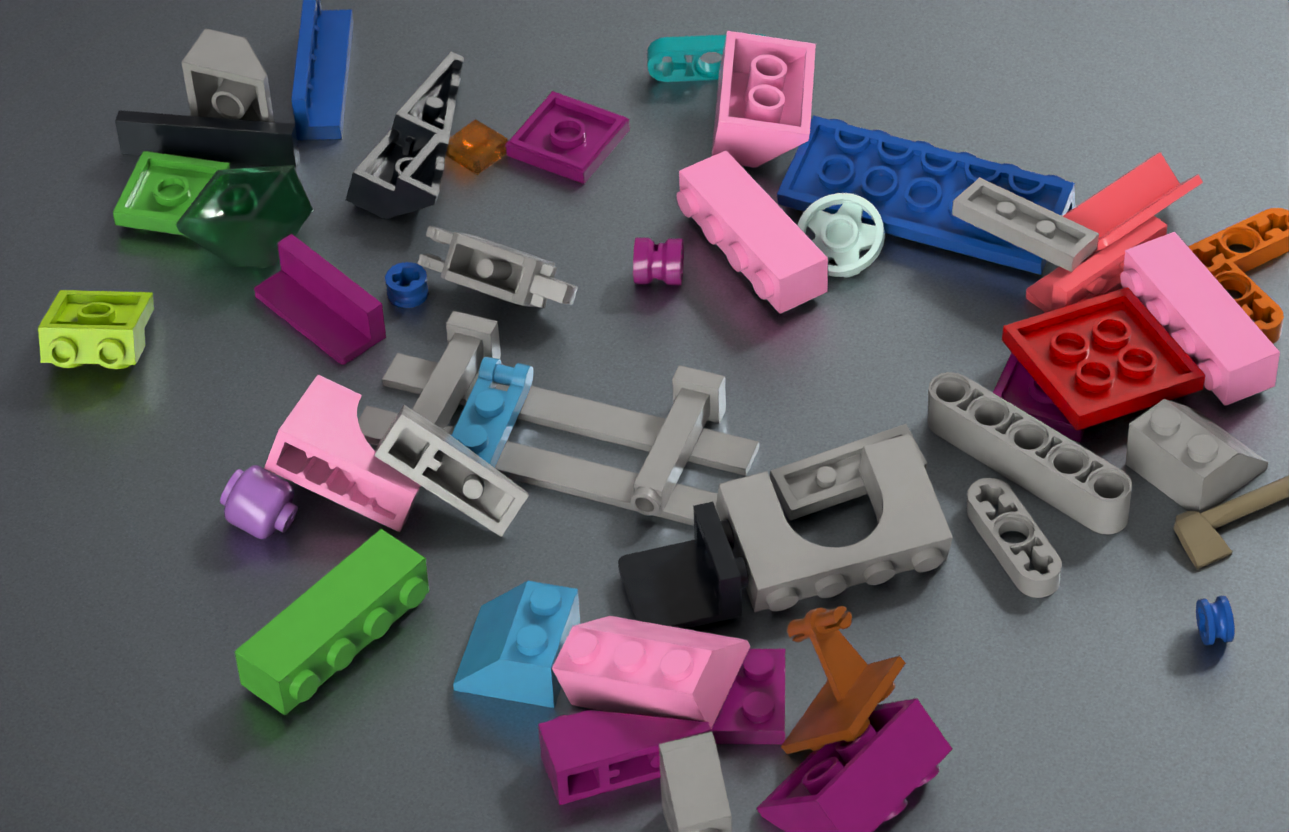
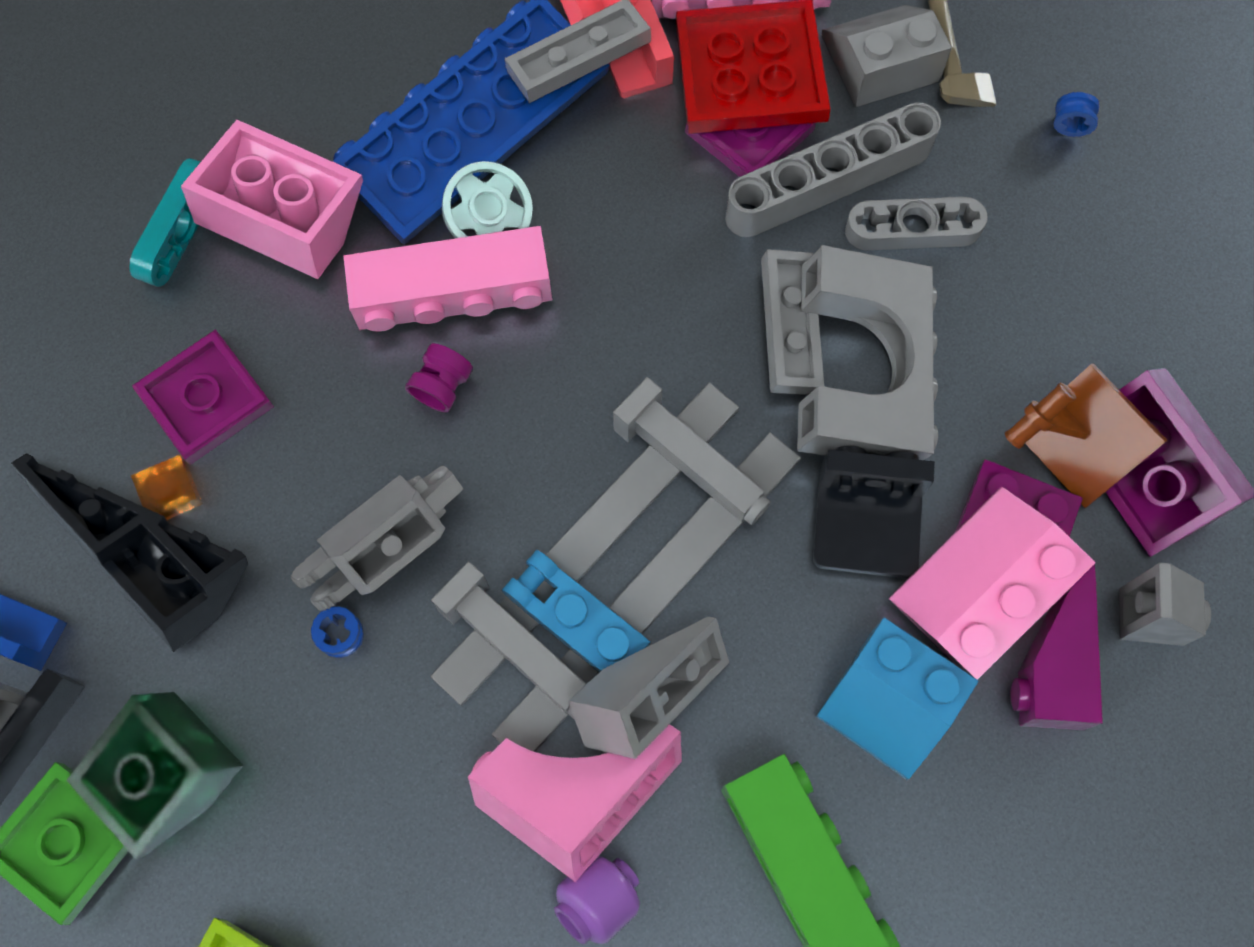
camera: 70 degrees left, 25 degrees up
magenta panel [254,234,386,365] -> none

